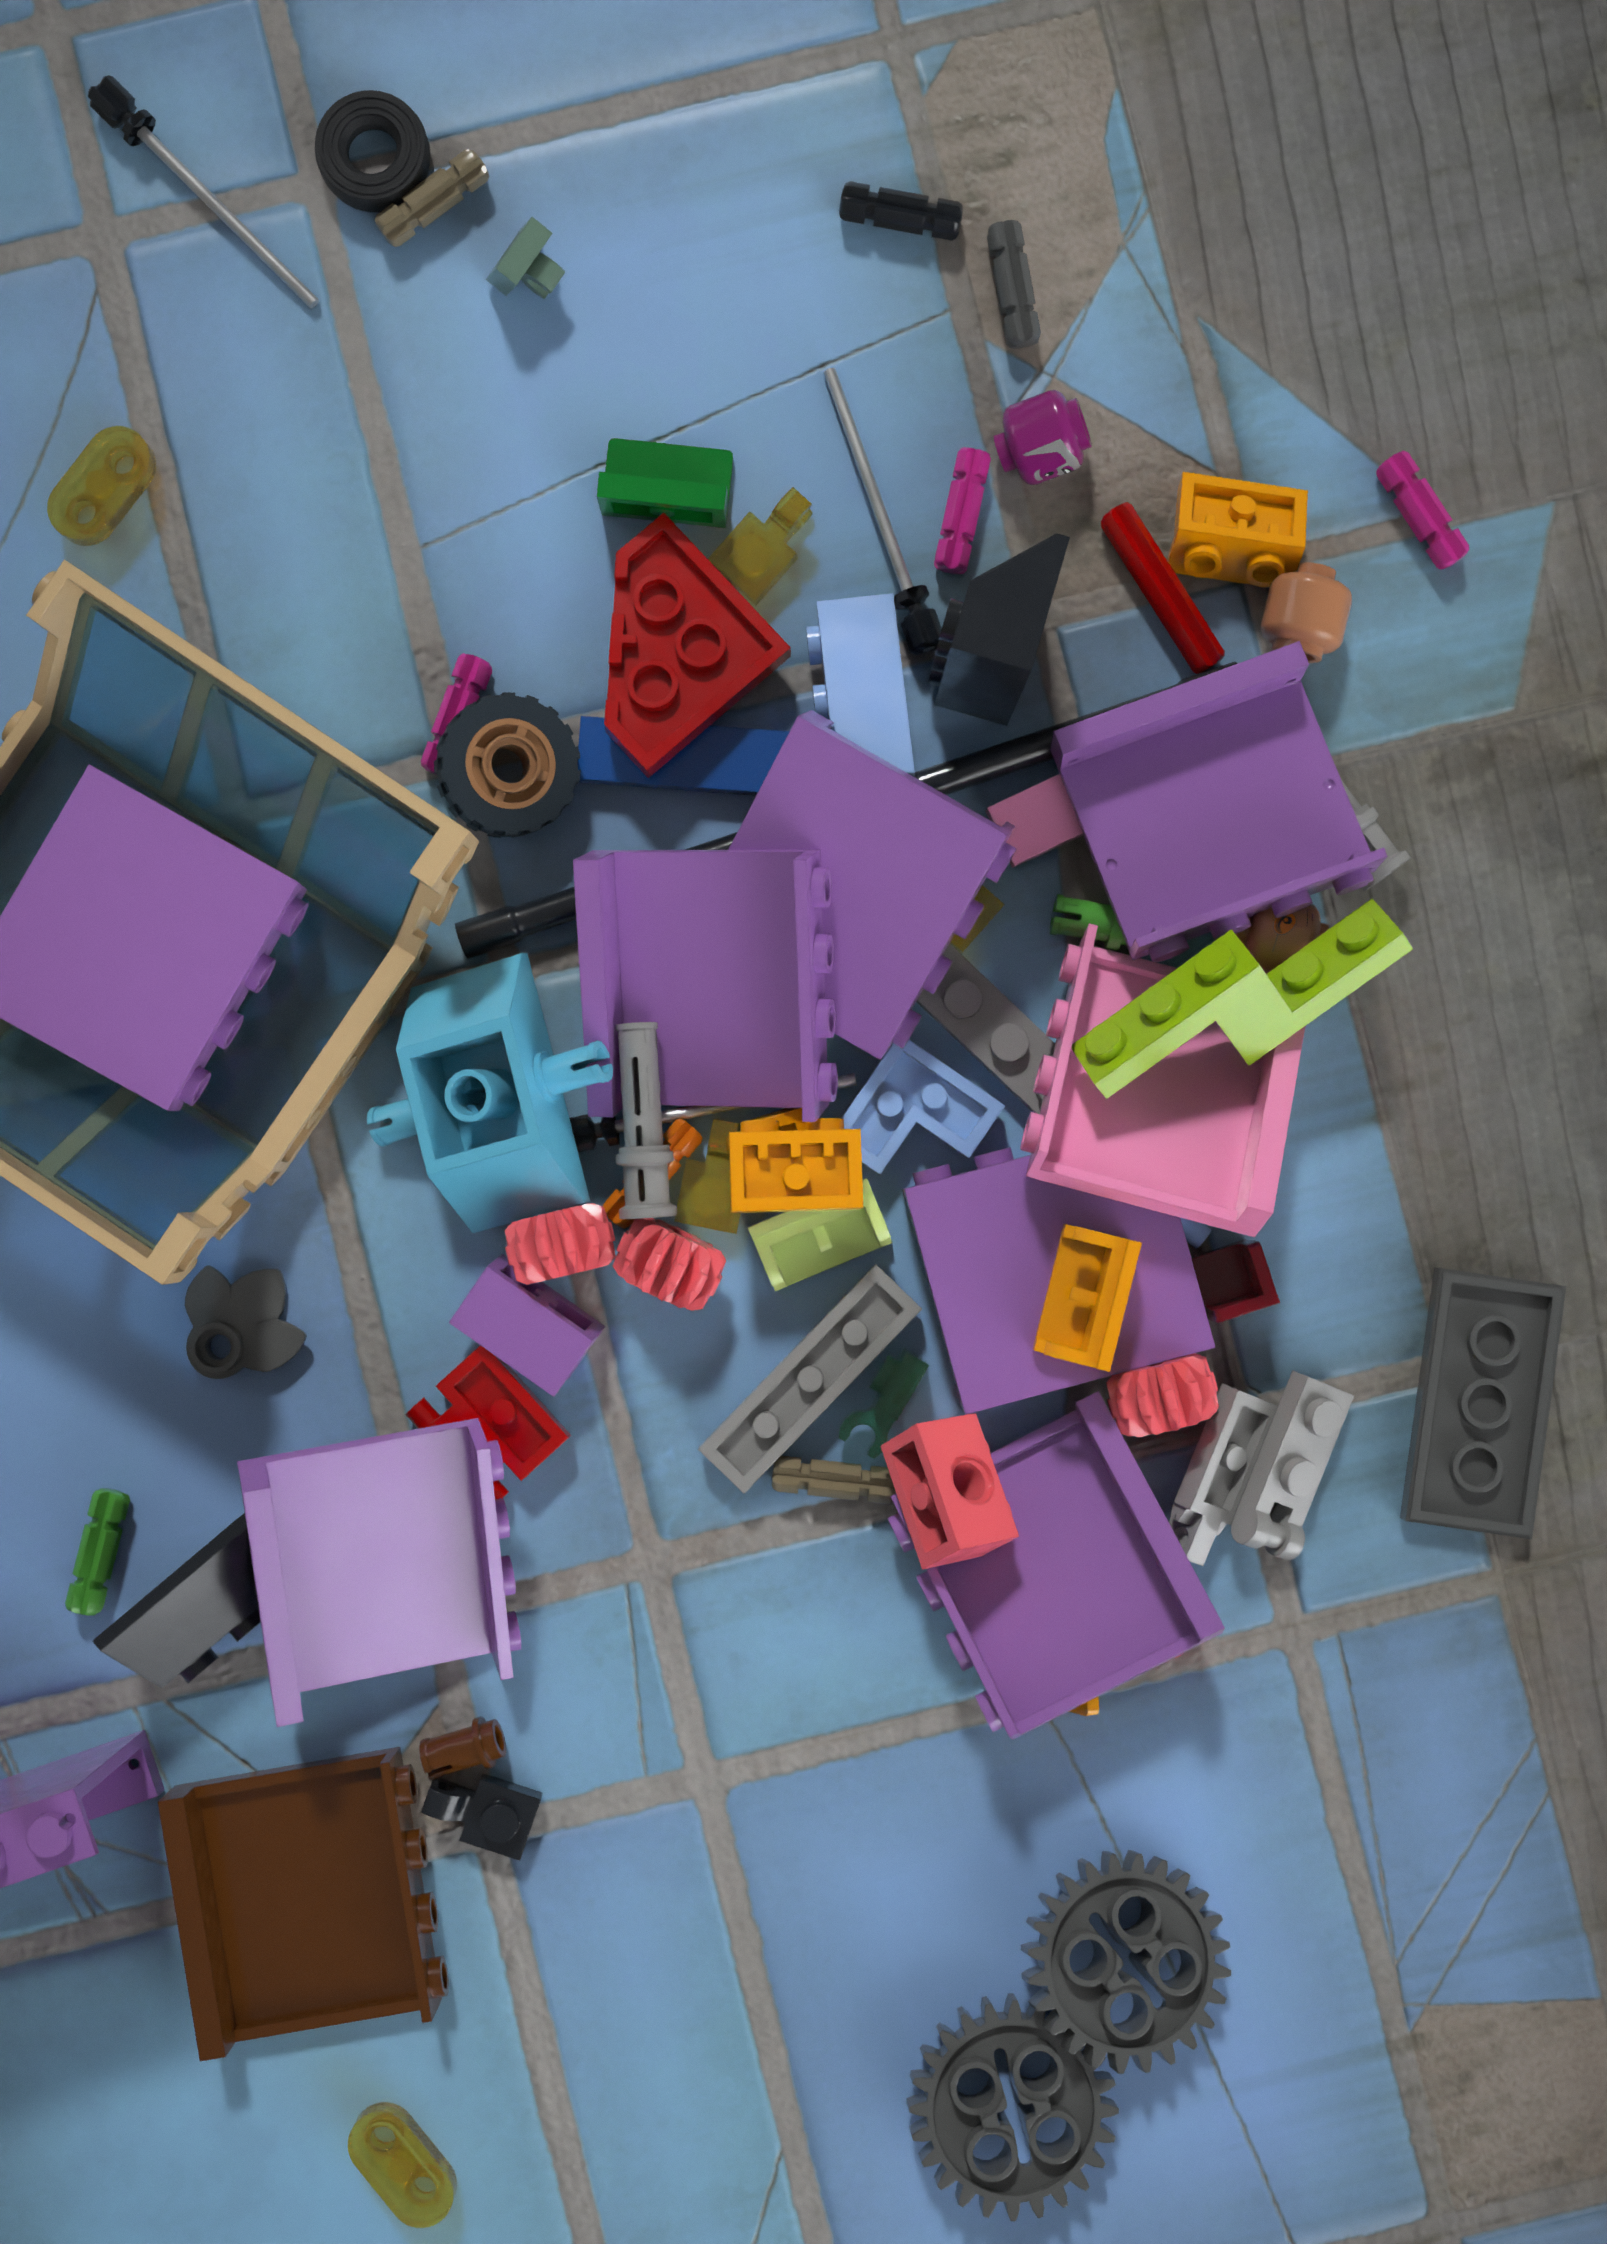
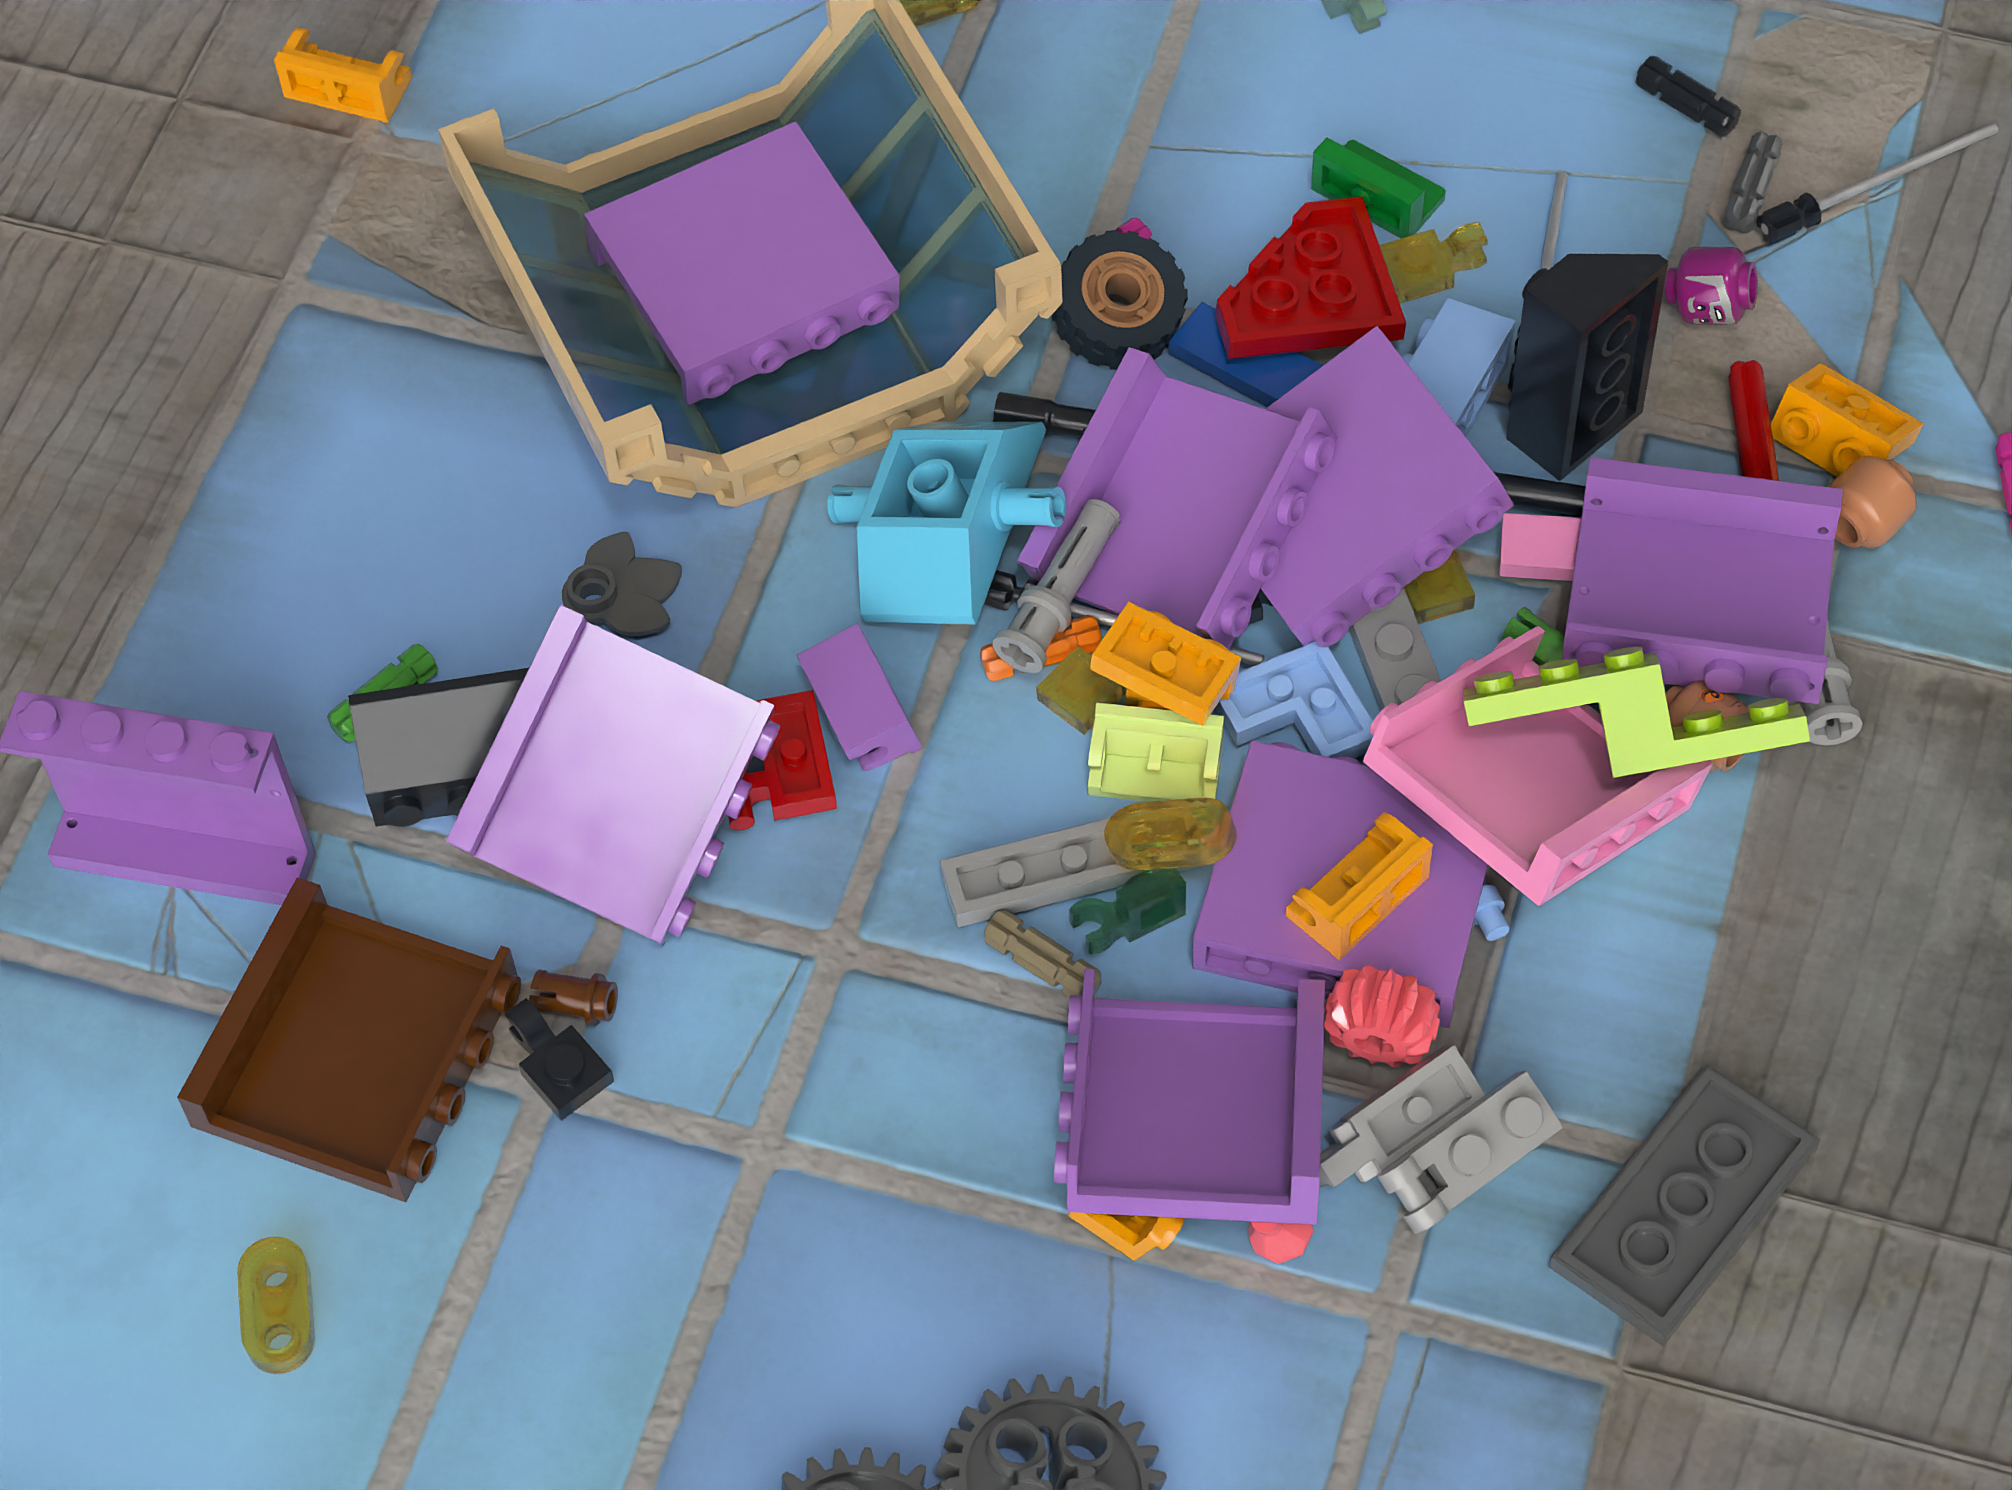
camera: 35 degrees right, 30 degrees down
coral gear [504,1203,616,1285] -> none
coral gear [612,1218,726,1311] -> none
coral brick [880,1413,1019,1570] -> none
dark red panel [1191,1239,1280,1323] -> none
none -> clear yellow plate [1104,798,1237,870]
none -> piece [1756,123,1998,245]

